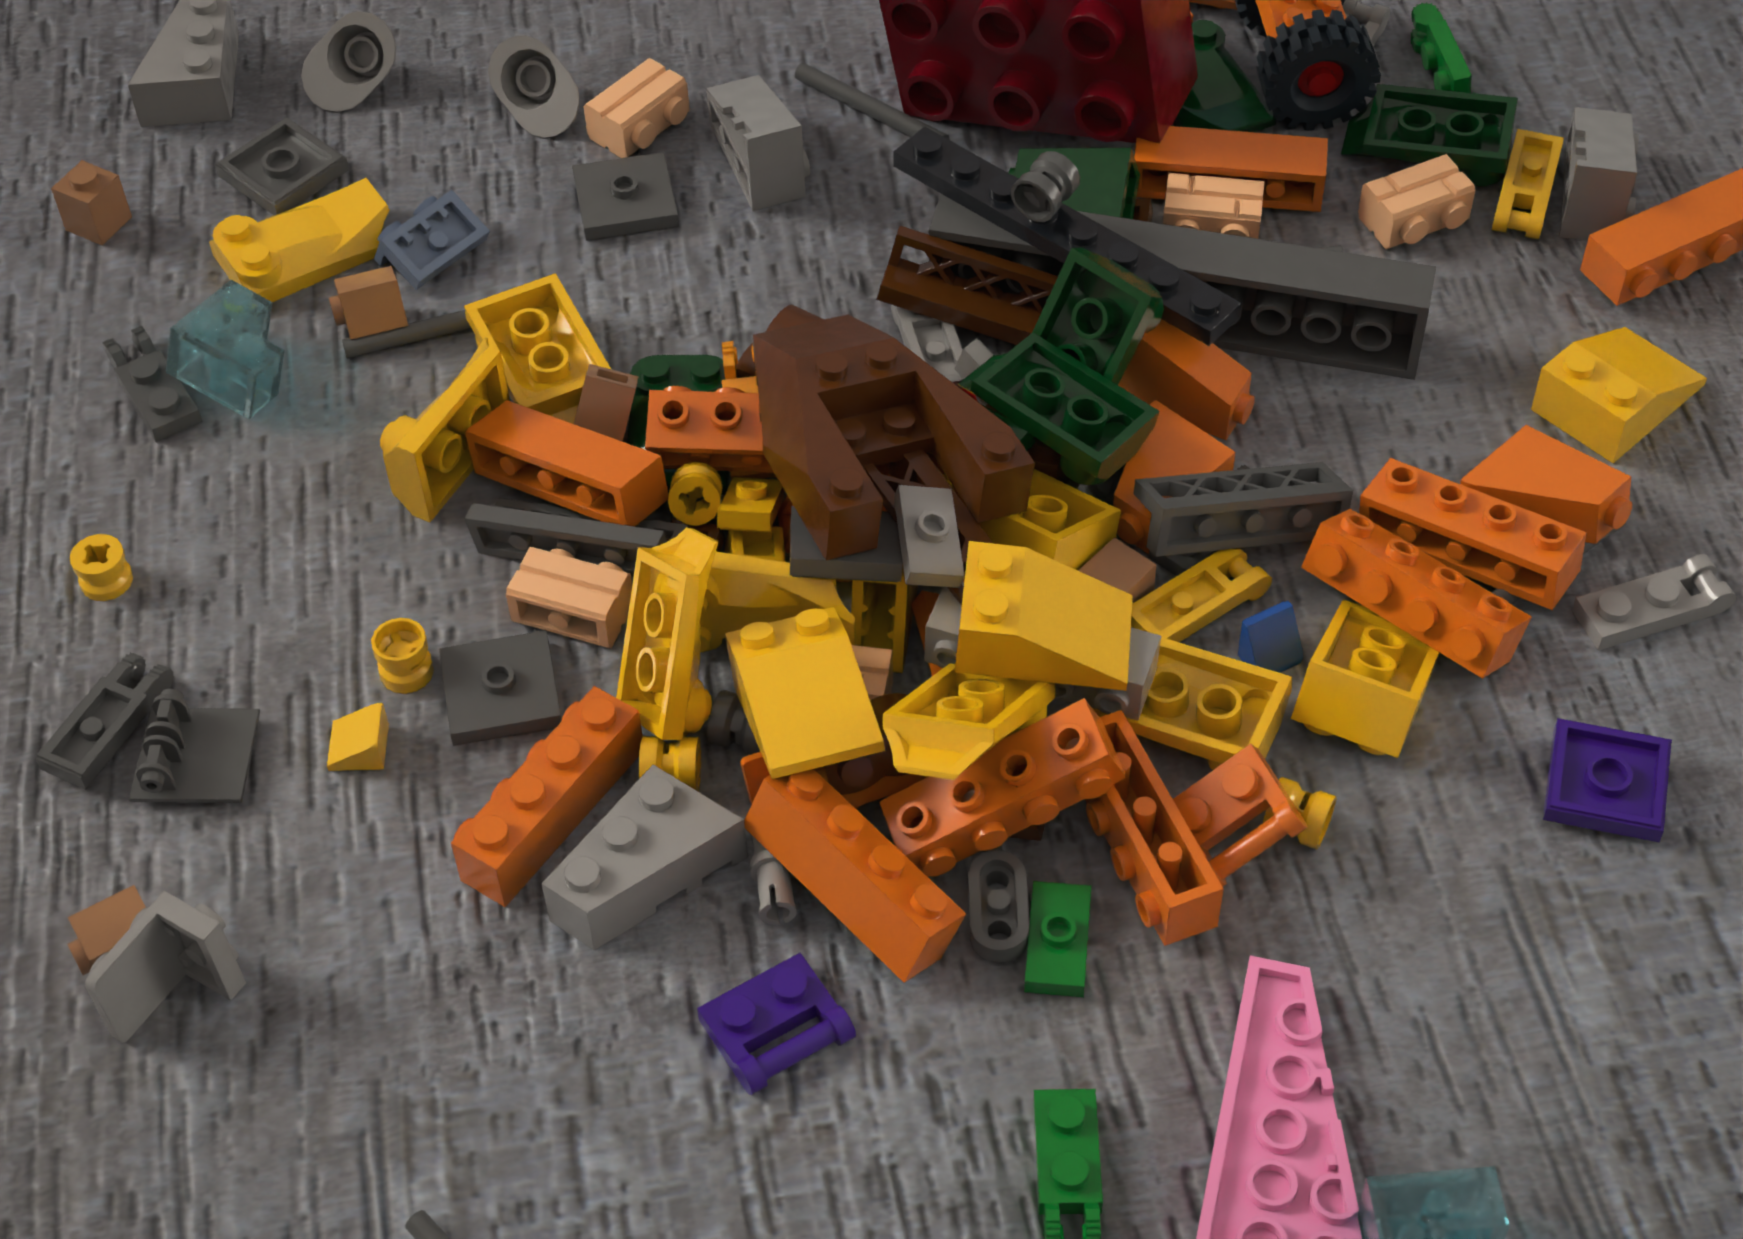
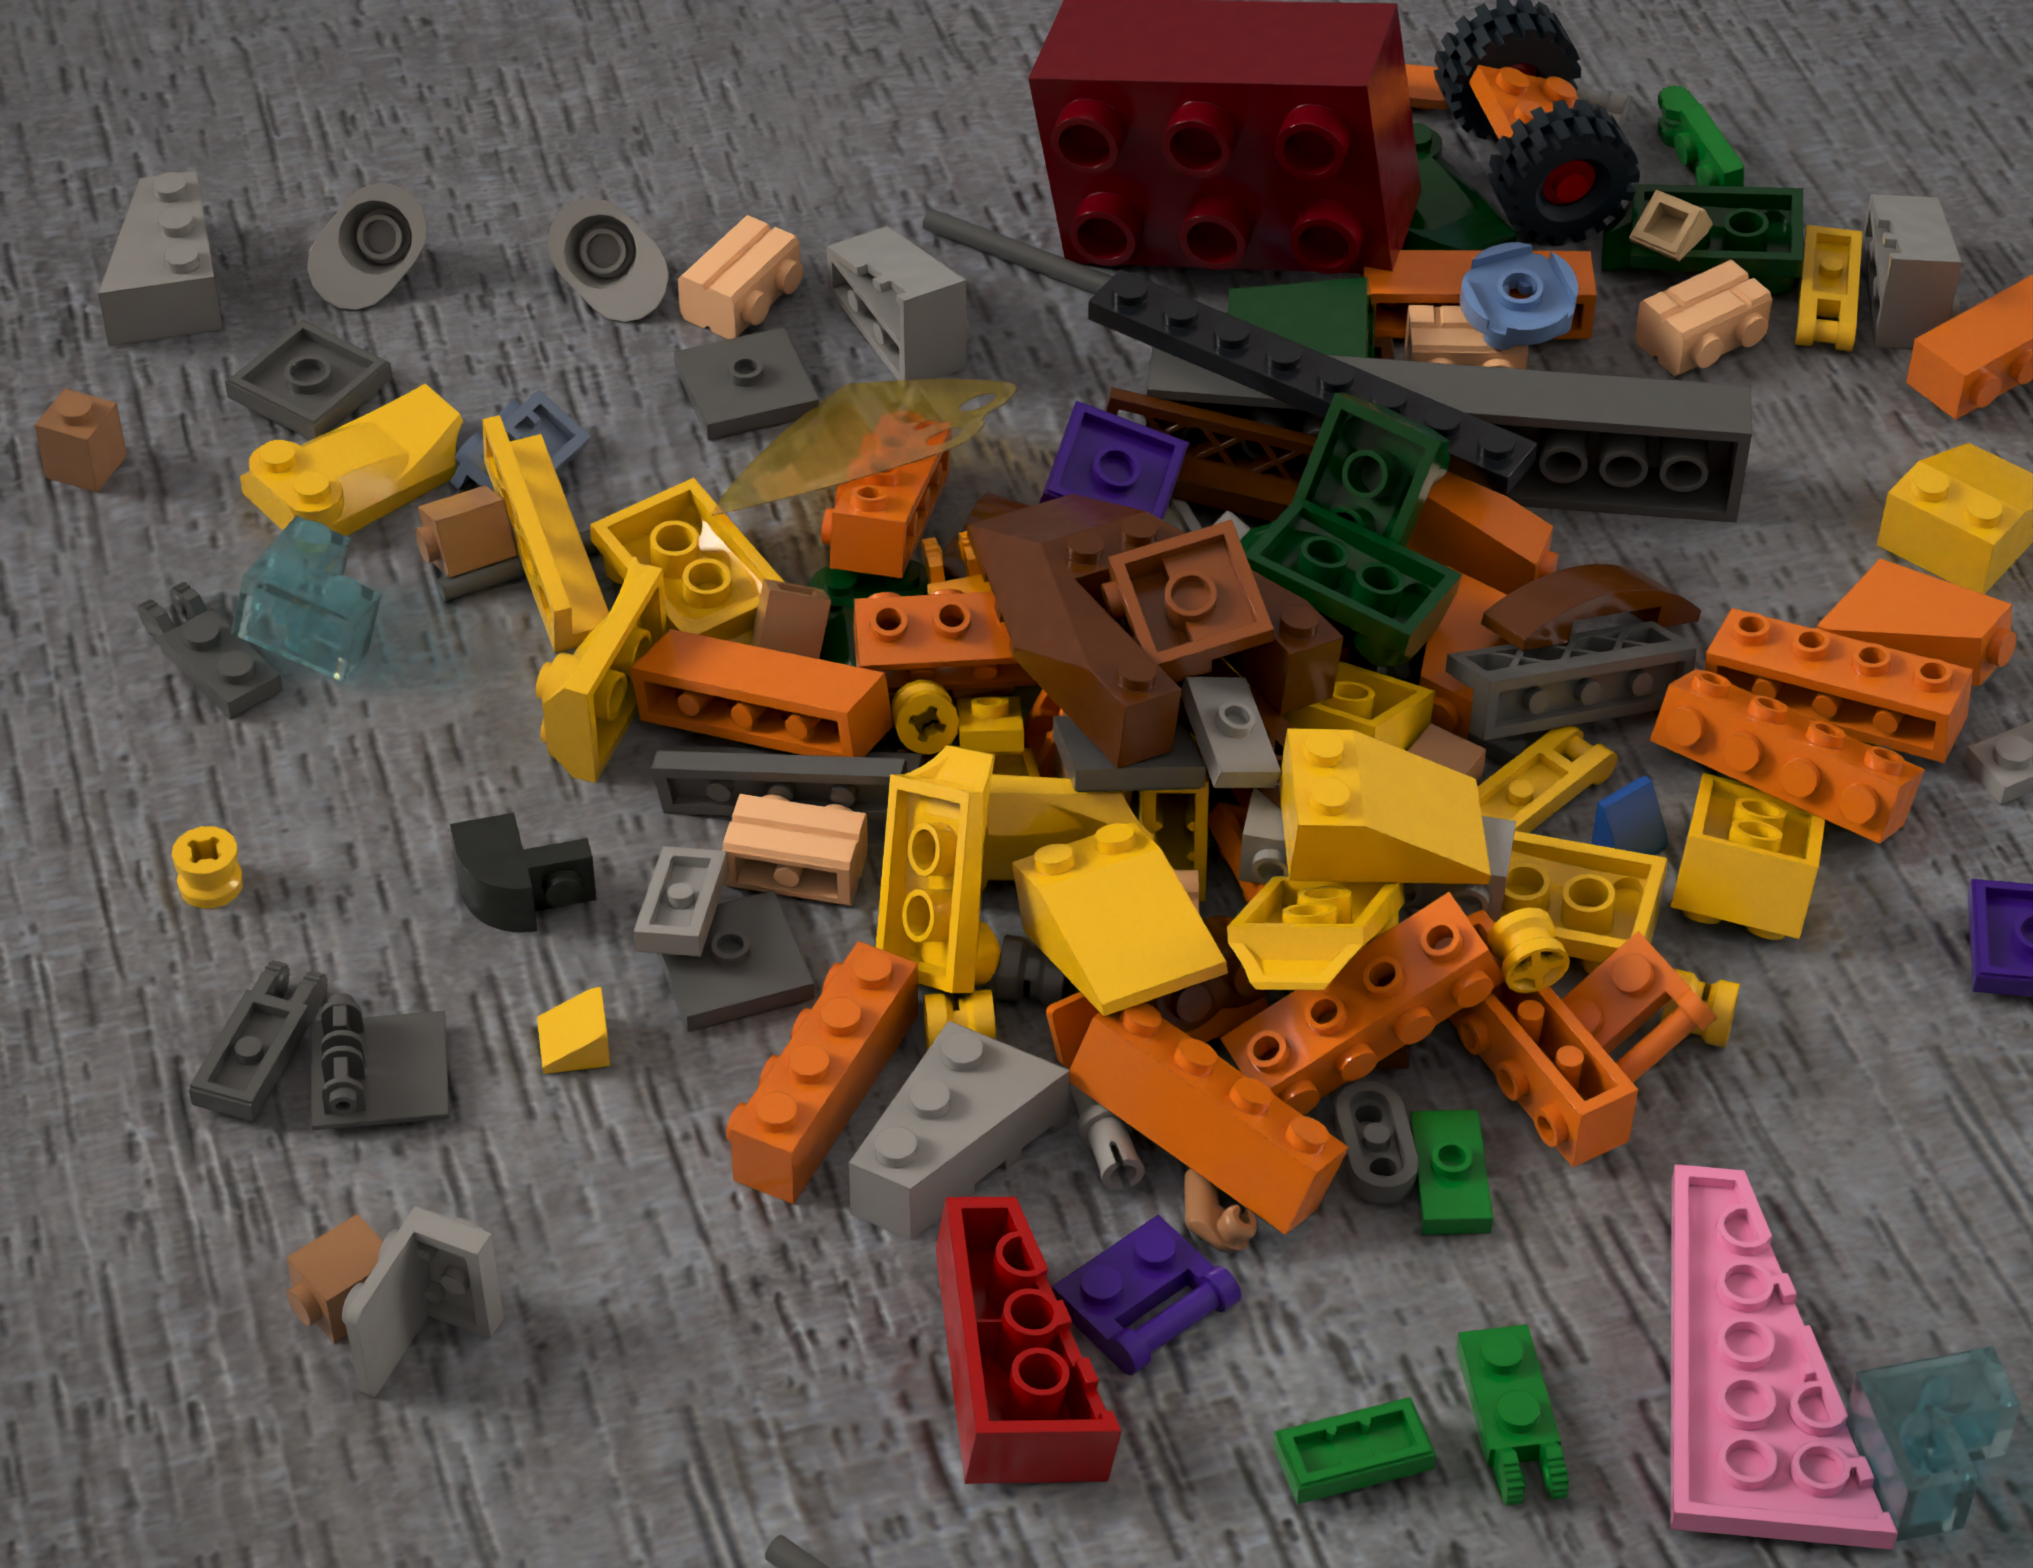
camera: 10 degrees left, 5 degrees down
yellow wheel [371,618,434,694] -> none
dark grey wheel [1011,151,1080,222] -> none
none -> pearl dark grey brick [450,812,597,932]
none -> yellow fence [482,415,609,653]
none -> light grey plate [633,846,729,957]
none -> clear yellow piece [711,379,1018,516]
none -> orange brick [821,412,952,578]
none -> red wedge [935,1197,1122,1484]
none -> dark purple plate [1039,401,1189,520]
none -> dark orange plate [1101,519,1274,683]
none -> medium nougat arm [1184,1169,1257,1253]
none -> green plate [1273,1397,1436,1505]
none -> medium blue plate [1460,242,1579,350]
none -> reddish brown slope [1481,564,1701,650]
none -> yellow wheel [1487,907,1570,993]
none -> tan slope [1629,190,1713,261]

